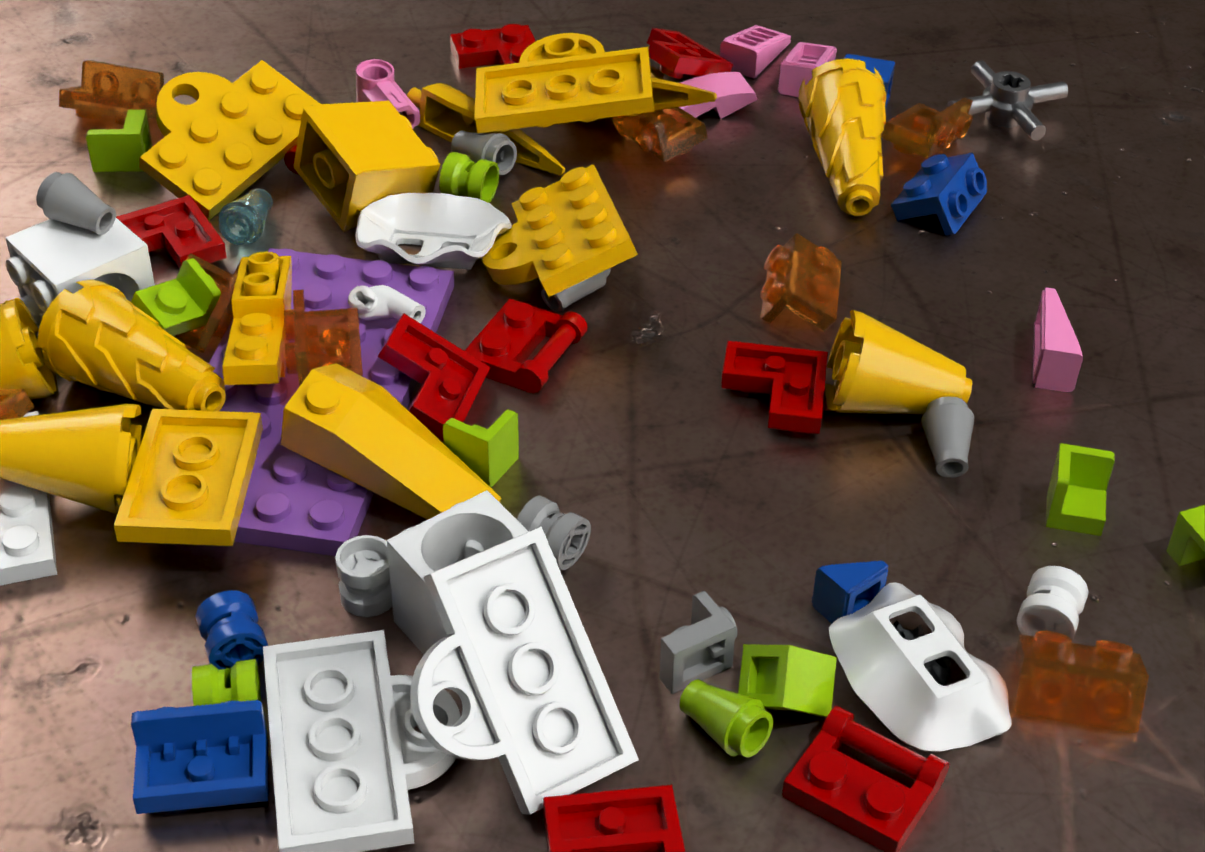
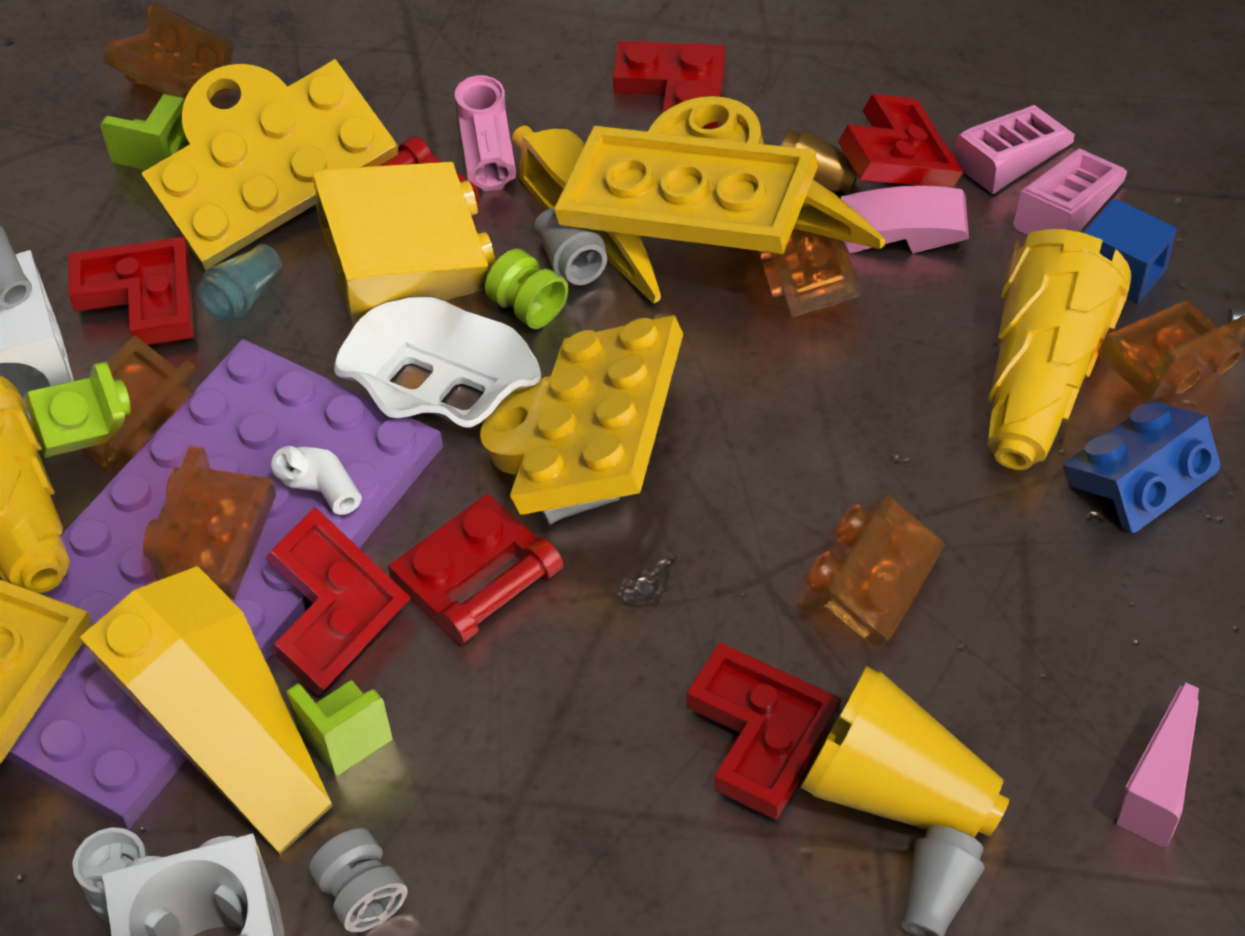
camera: 25 degrees right, 10 degrees up
yellow slope [222,251,292,385] -> none

